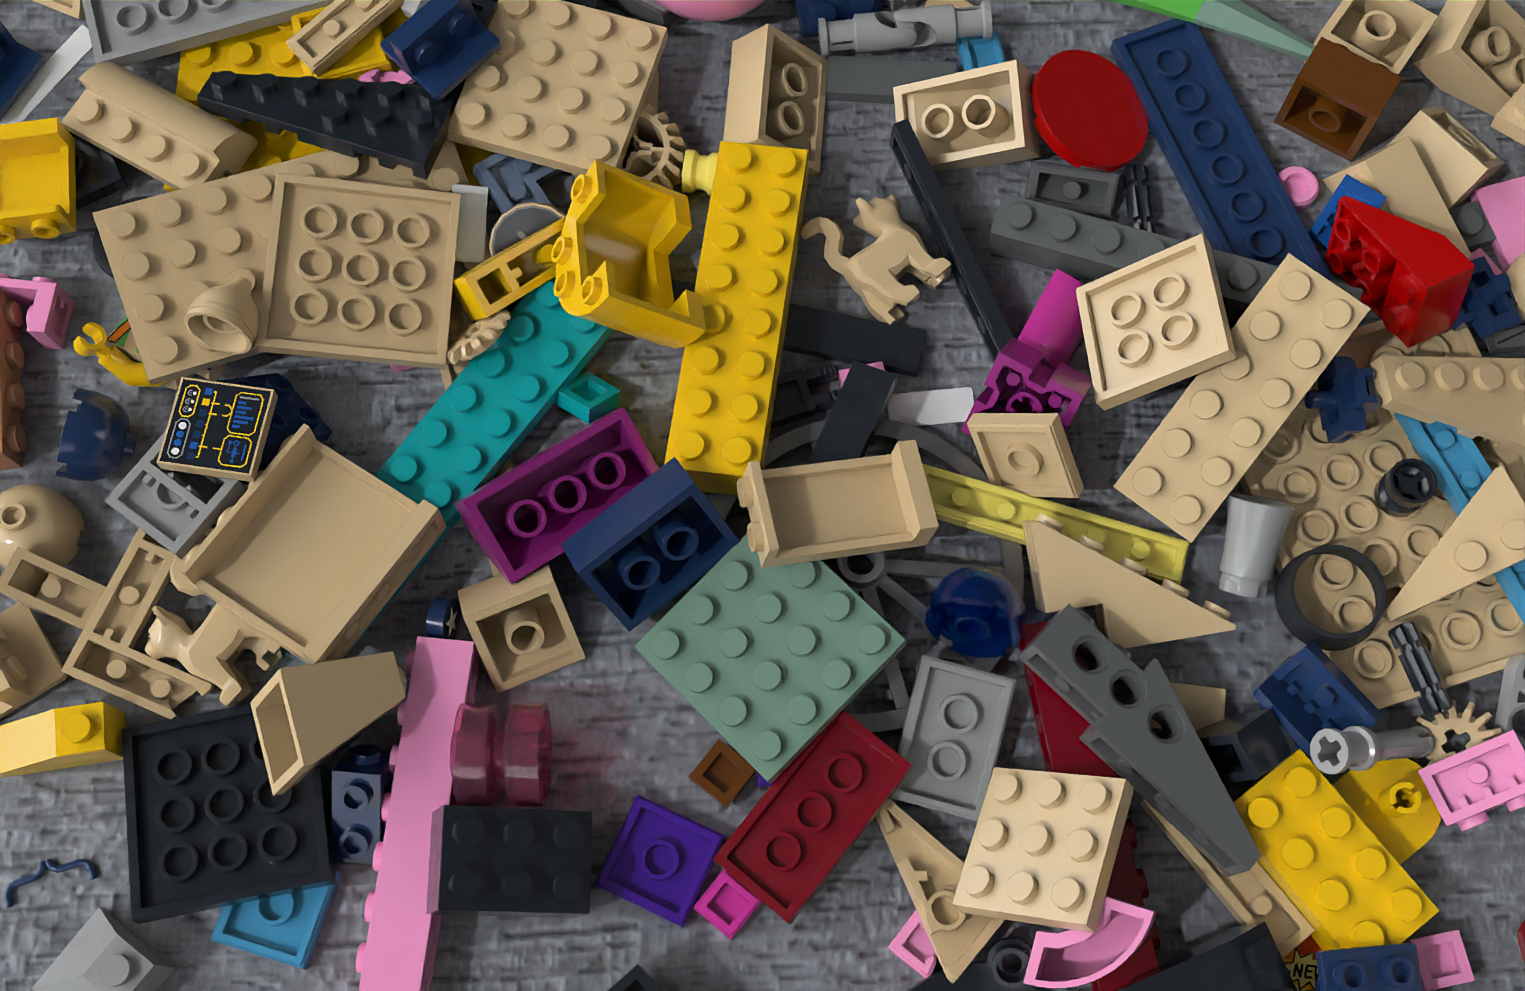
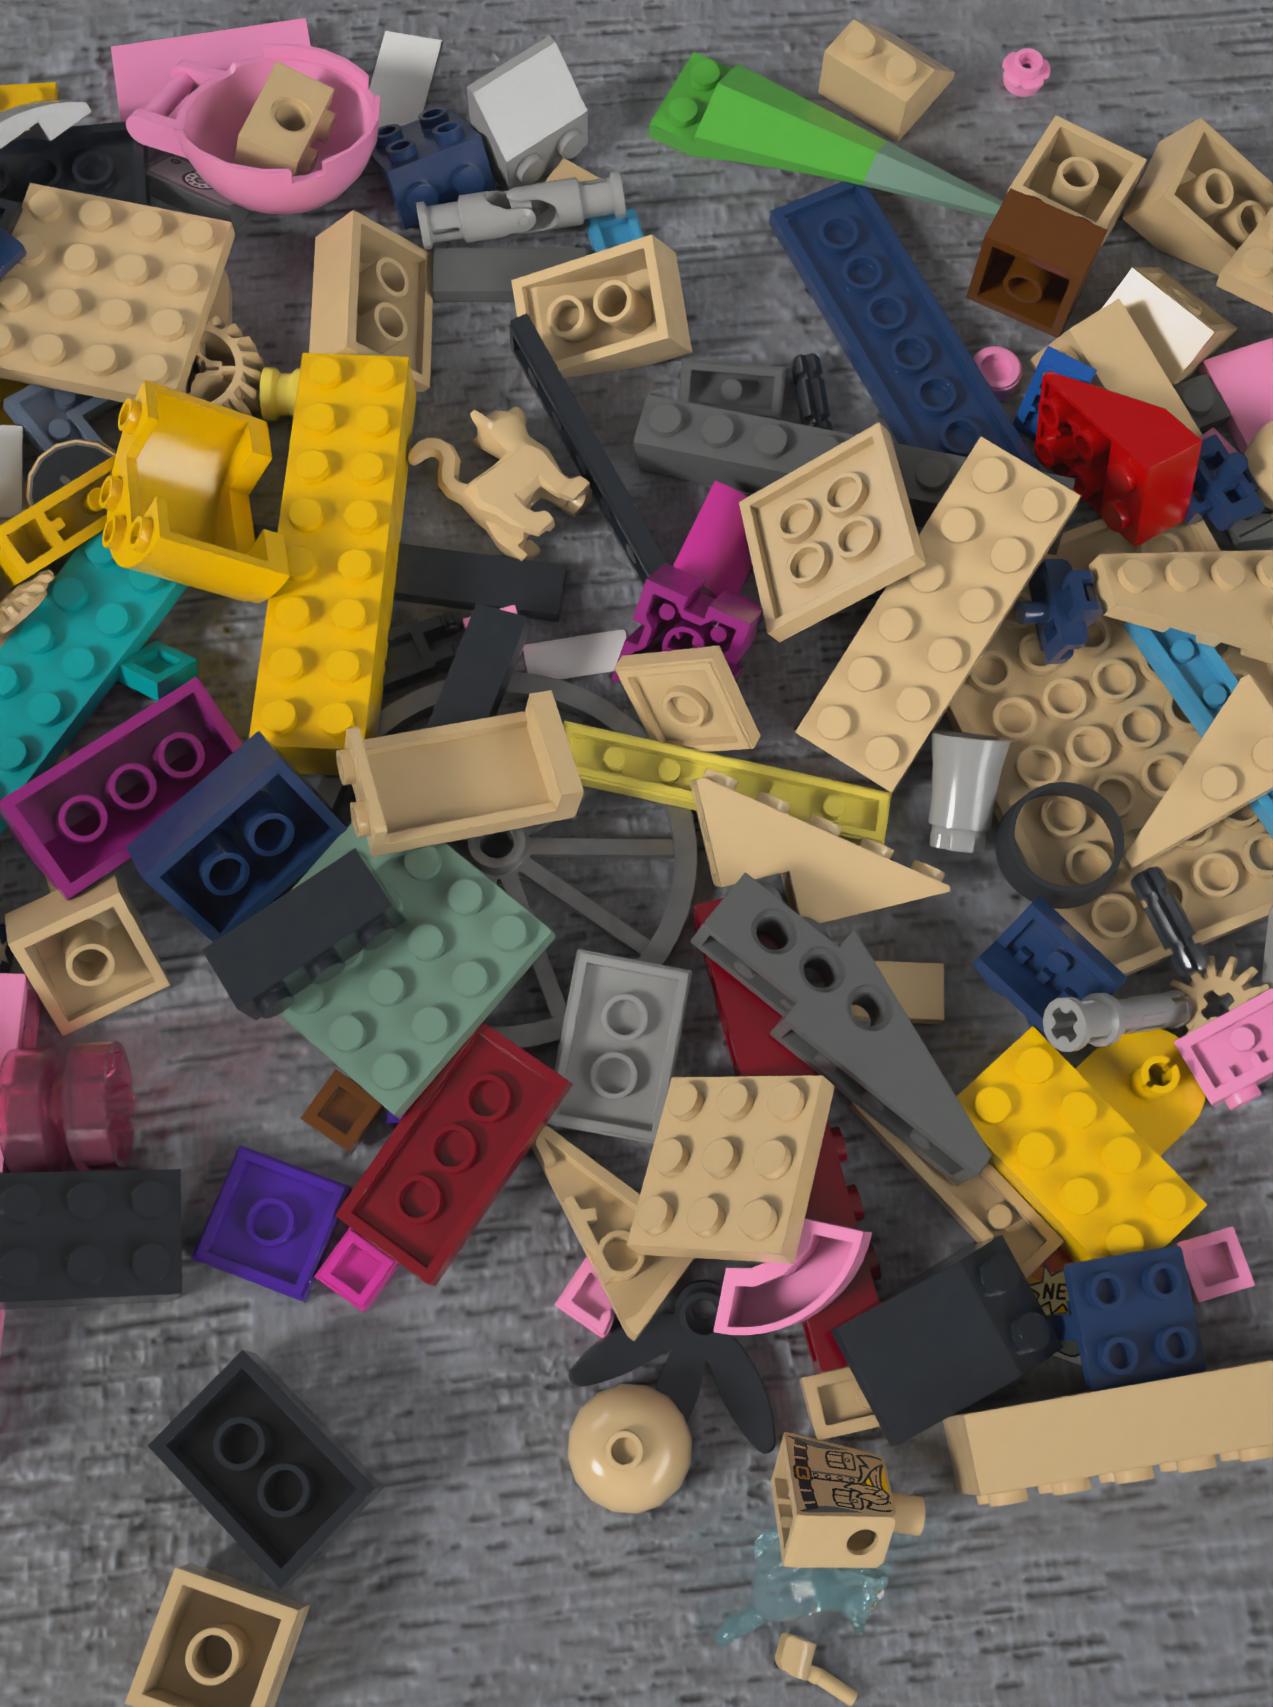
camera: 10 degrees left, 0 degrees up
clear blue cylinder [925,567,1025,658] -> none
red tile [1029,50,1148,173] -> none
black slope [1196,708,1292,784] -> none
black wheel [1374,458,1438,517] -> none
none -> black brick [202,848,407,1021]

